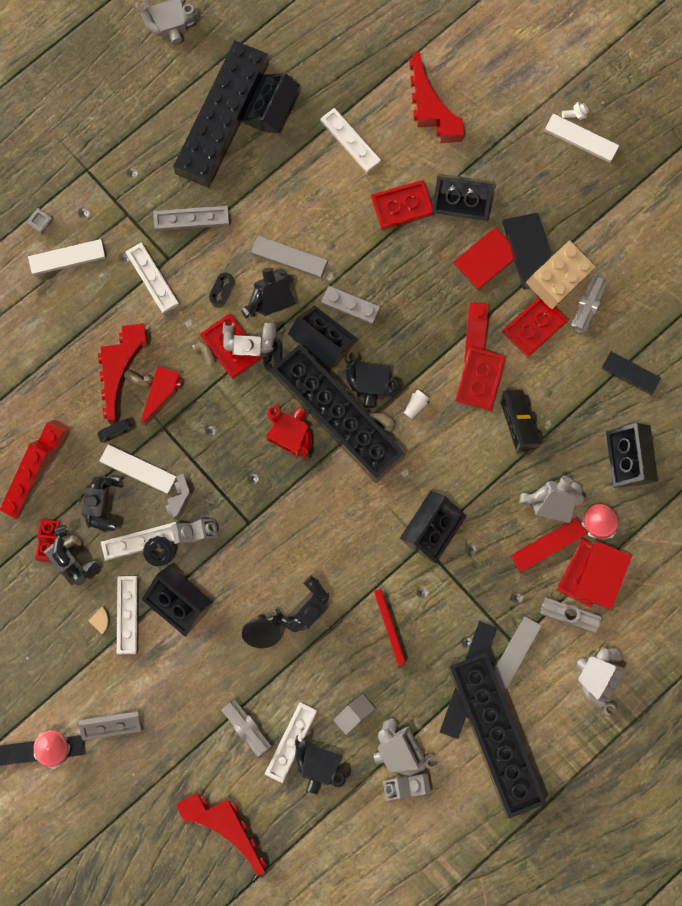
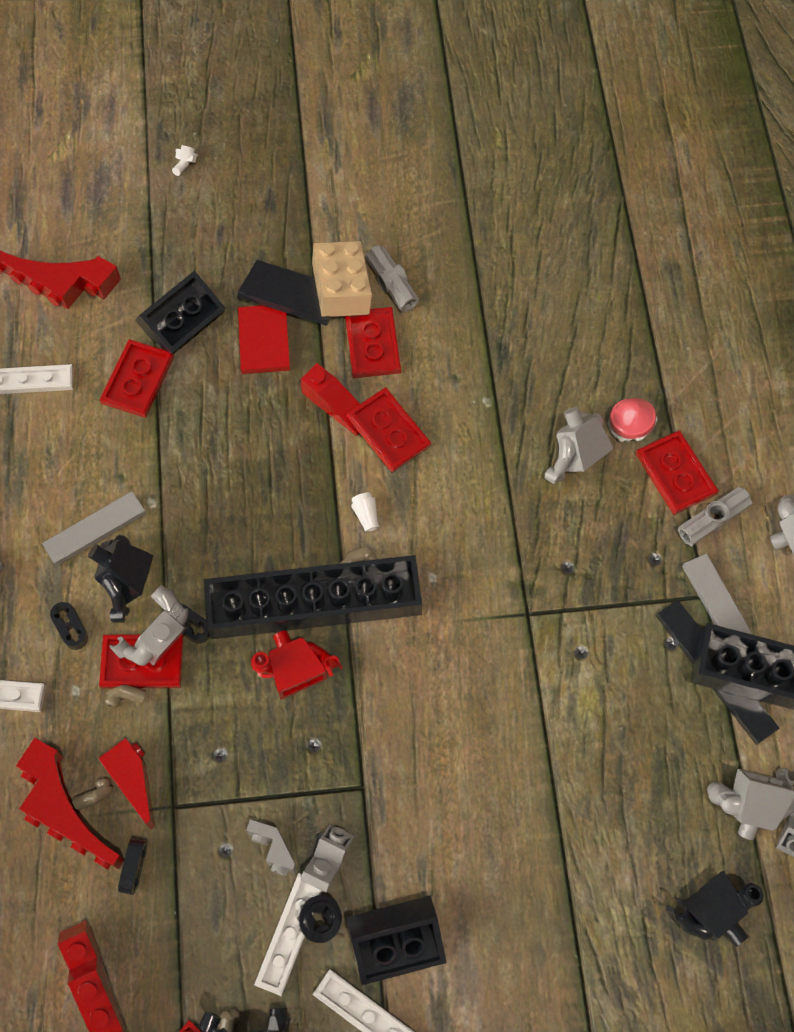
camera: 55 degrees left, 10 degrees down
black torso [82,475,125,533] -> none
white tile [99,445,177,495] -> none
light grey piece [221,700,272,757] -> none
black shield [242,614,281,648] -> none
white tile [265,703,318,783] -> none
black torso [270,575,330,632] -> none
black slope [288,305,358,368] -> none
light grey plate [321,286,380,325] -> none
light grey slope [333,694,376,735] -> none
black torso [344,354,399,408] -> none
red tile [374,589,405,667] -> none
black slope [399,491,467,564] -> none
black slope [500,390,542,454] -> none
red tile [510,518,587,573] -> none
white tile [545,114,619,163] -> none
red tile [574,541,632,610] -> none
black tile [601,351,661,396] -> none
black slope [606,423,658,488] -> none

